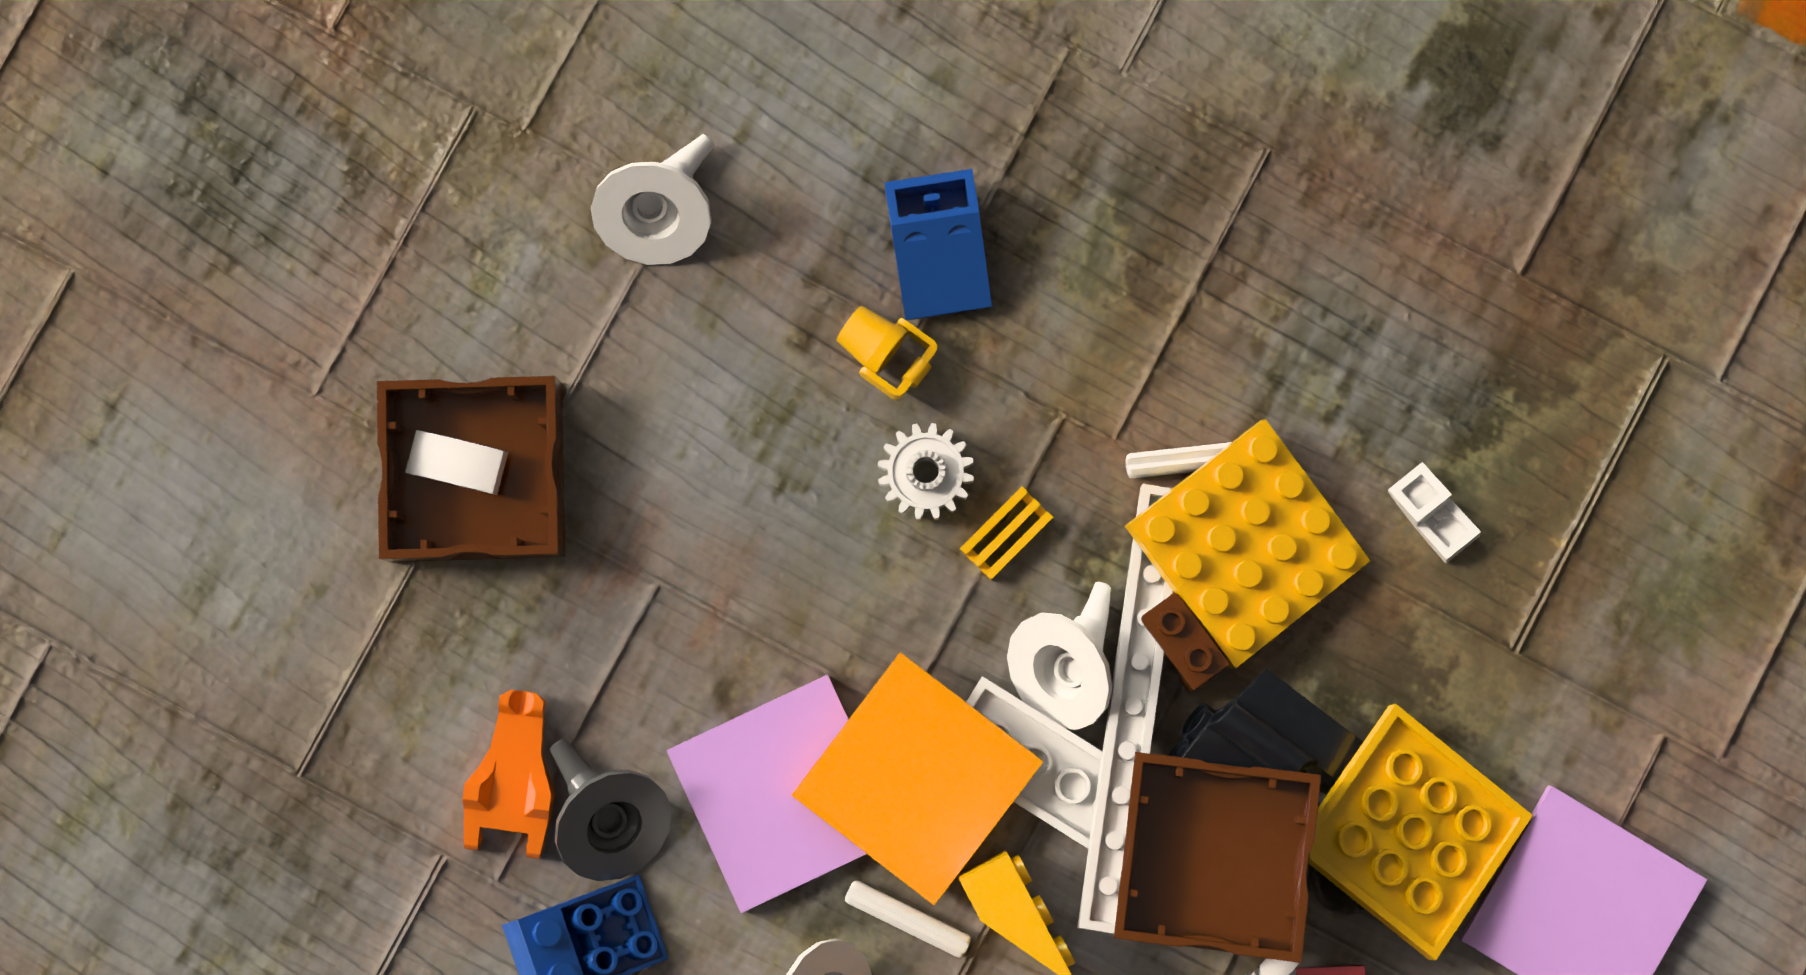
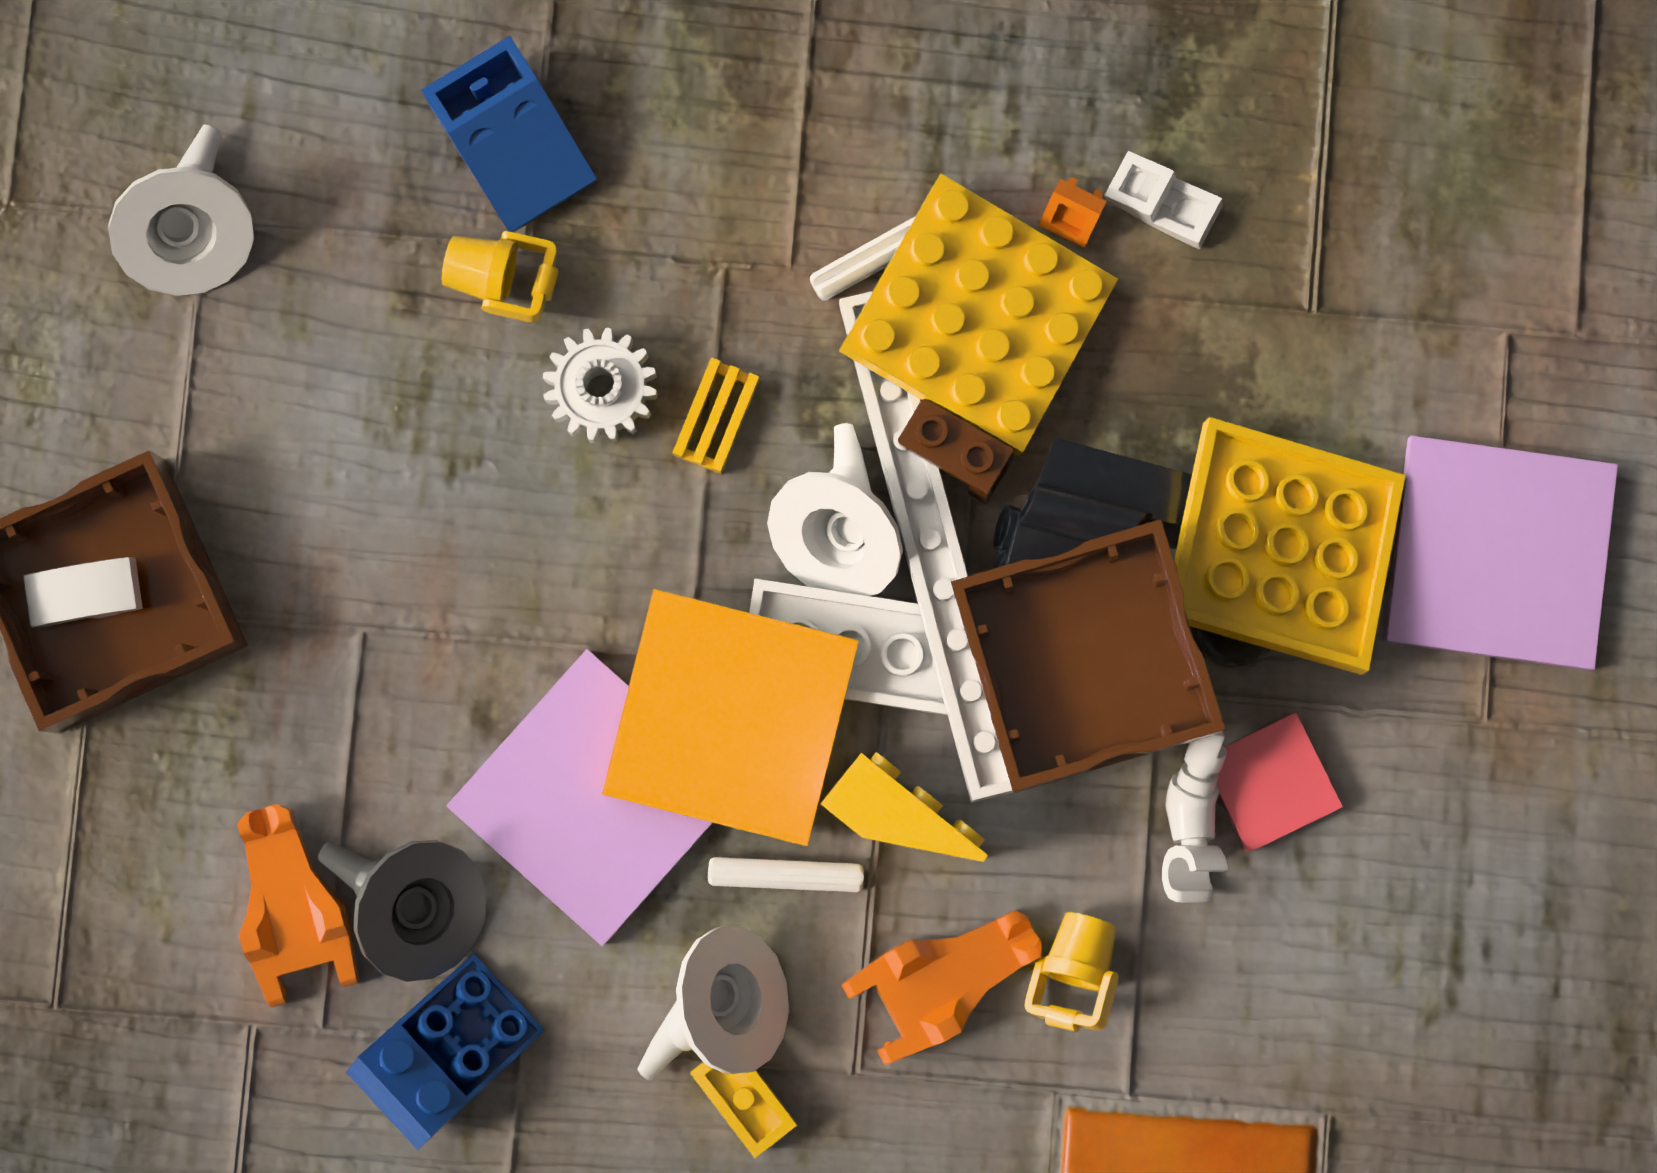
camera: 30 degrees left, 0 degrees up
none -> orange tile [1038,177,1107,248]

